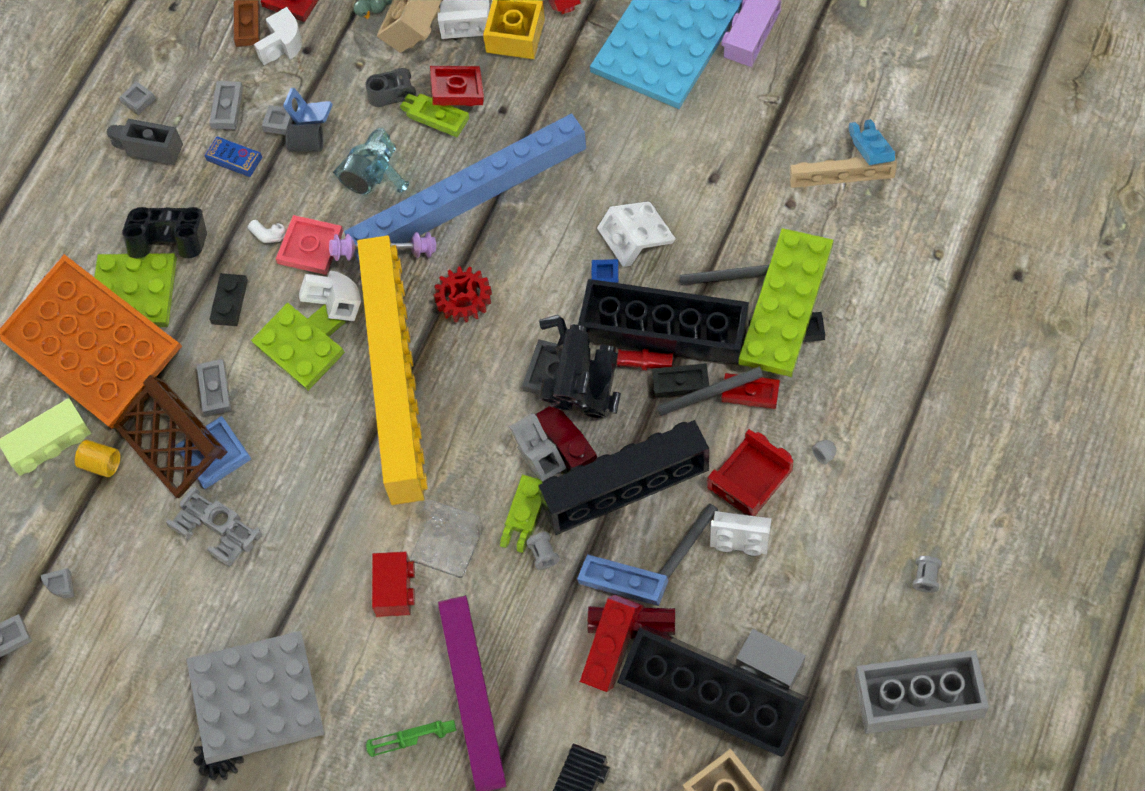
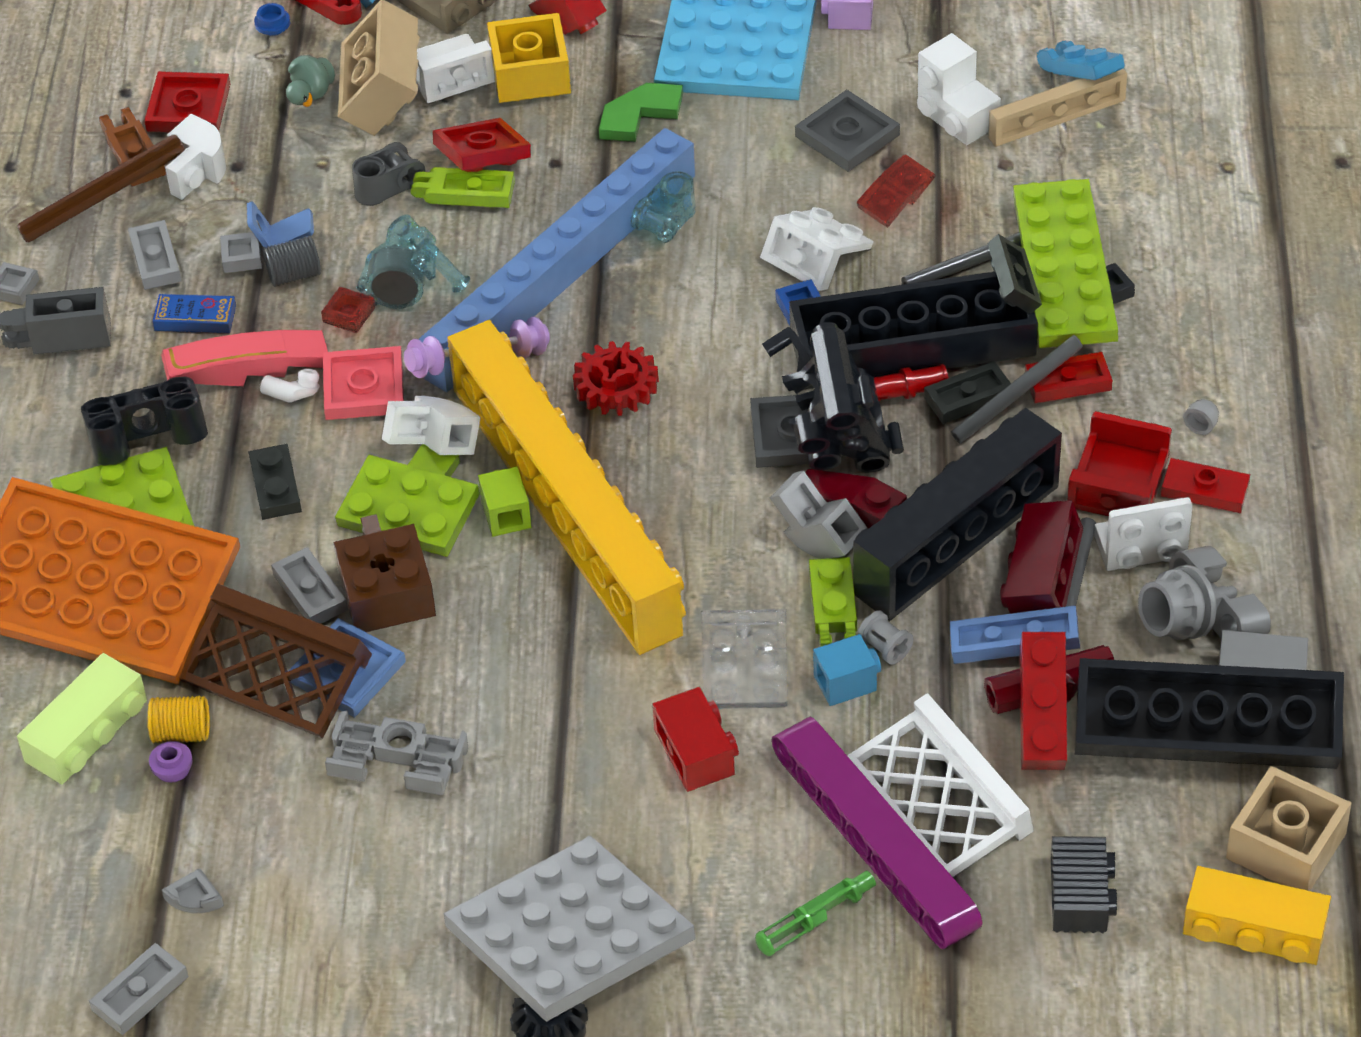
camera: 25 degrees left, 15 degrees down
none -> reddish brown axle [17,135,185,242]
none -> medium lavender plate [149,741,193,783]
none -> coral slope [161,330,328,387]
none -> clear red plate [321,287,375,333]
none -> reddish brown hinge [333,514,436,632]
none -> lime brick [478,466,532,537]
none -> bright green tile [599,83,683,142]
none -> clear light blue piece [631,171,696,243]
none -> dark grey plate [795,90,900,172]
none -> dark azure brick [813,634,881,706]
none -> white fence [847,693,1034,877]
none -> clear red slope [856,154,936,228]
none -> white brick [917,33,1001,146]
none -> pearl dark grey plate [987,234,1042,314]
none -> dark red brick [1000,500,1084,614]
none -> light grey beam [1138,546,1271,640]
none -> red plate [1161,458,1251,513]

